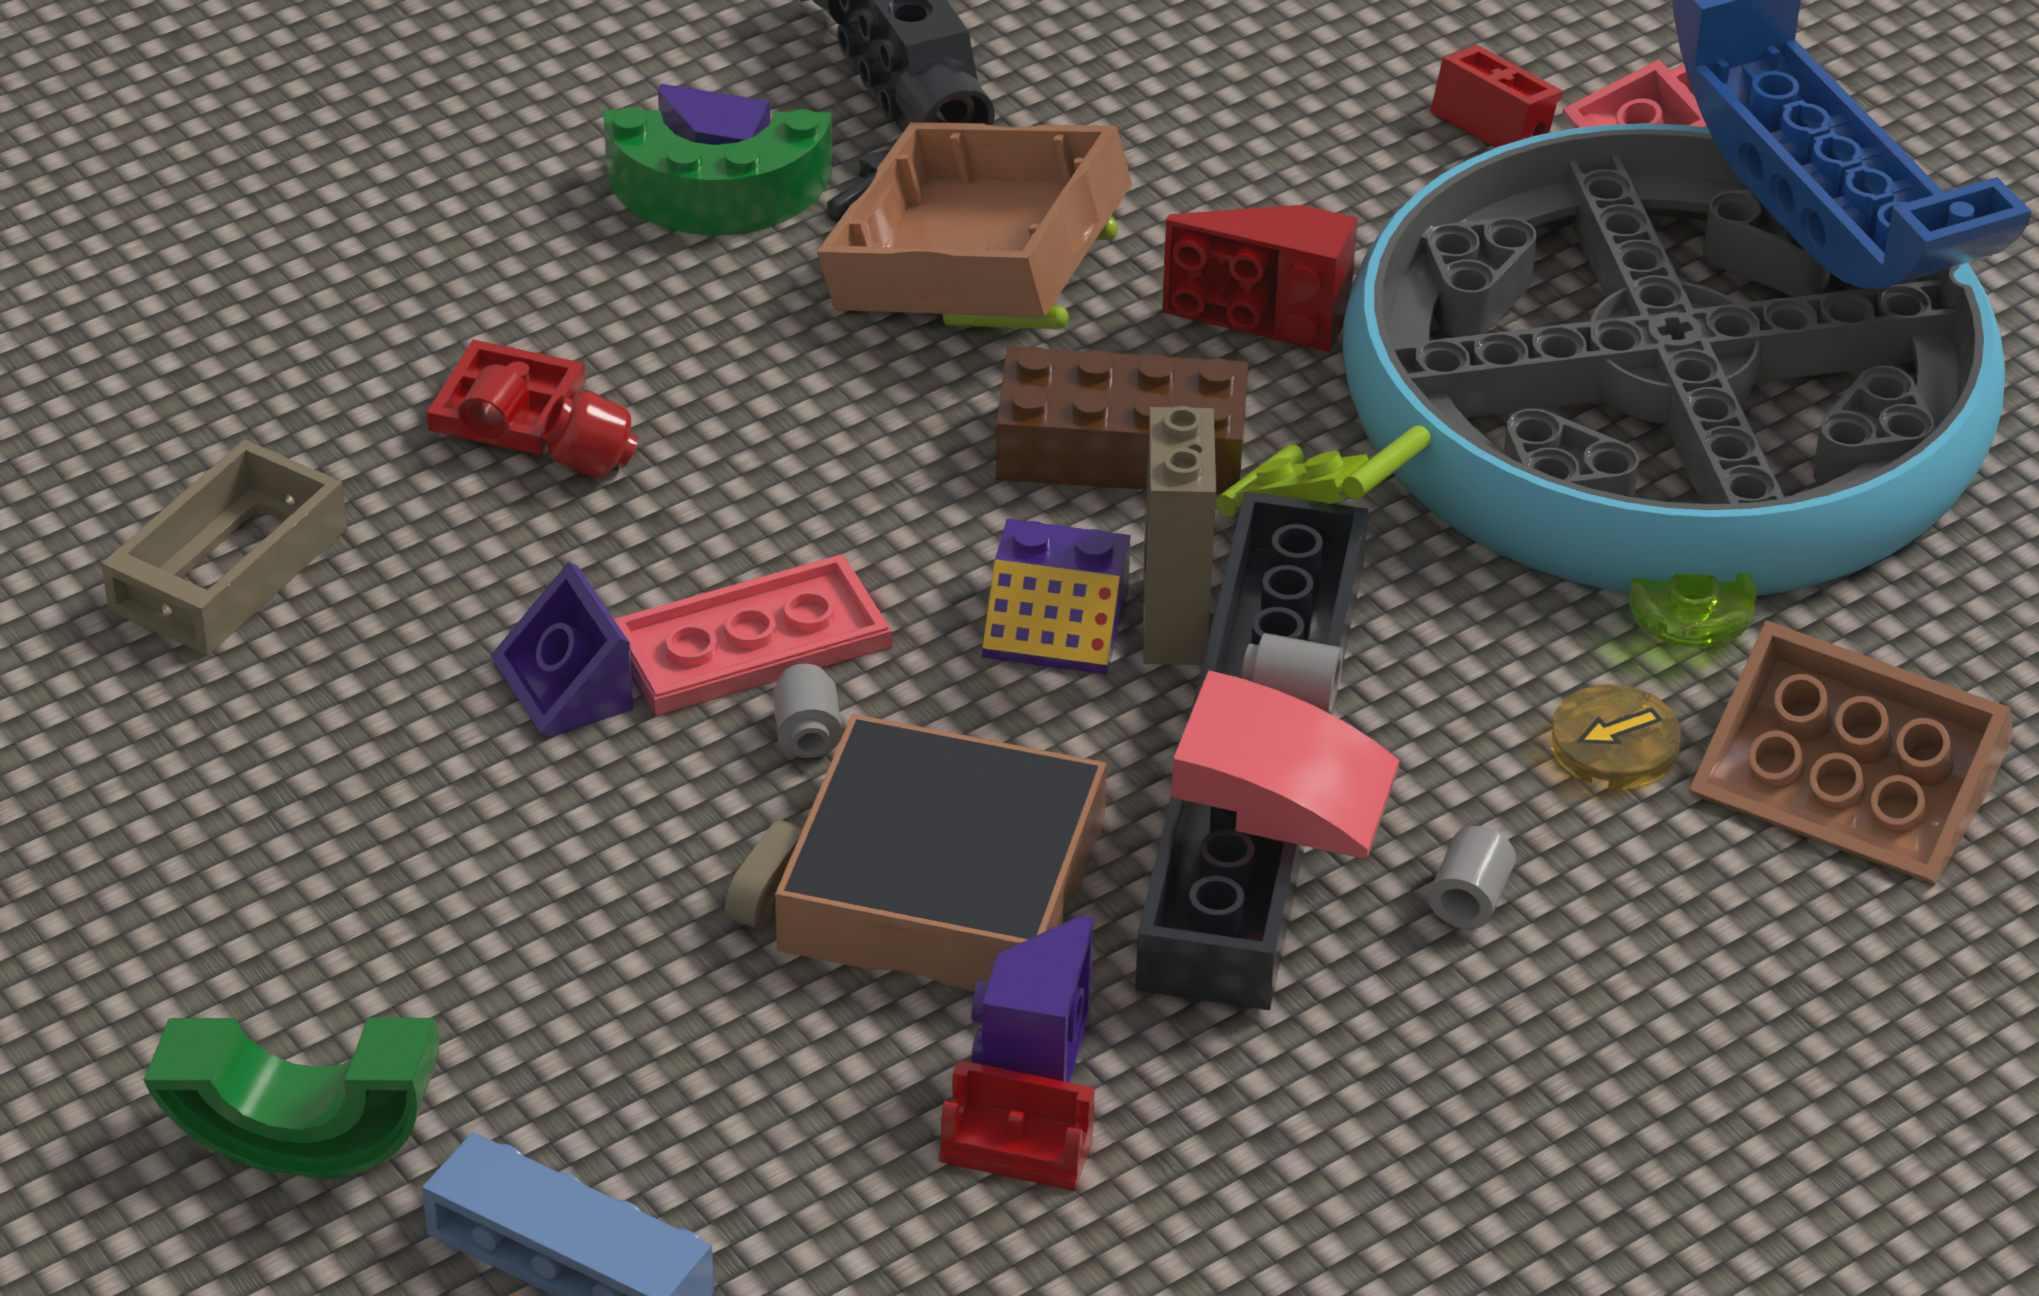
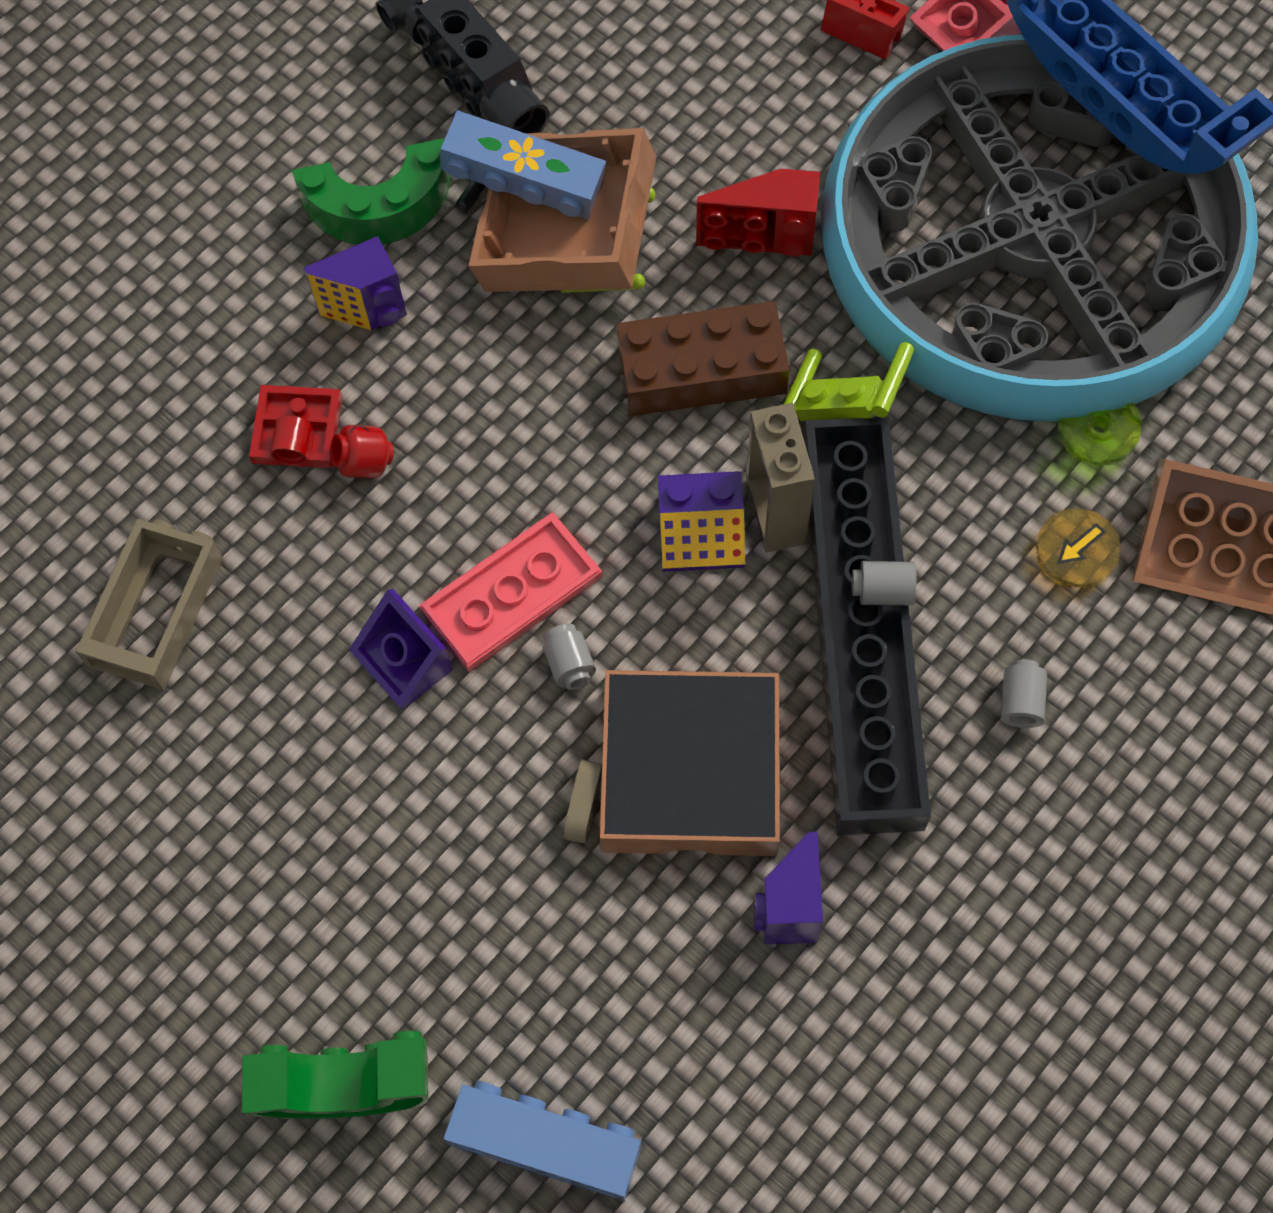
camera: 10 degrees left, 25 degrees up
dark purple slope [658,84,770,145] -> none
red hinge [939,1059,1095,1191] -> none
coral slope [1171,670,1399,859] -> none
none -> dark purple slope [304,236,407,330]
none -> medium blue brick [441,110,606,220]

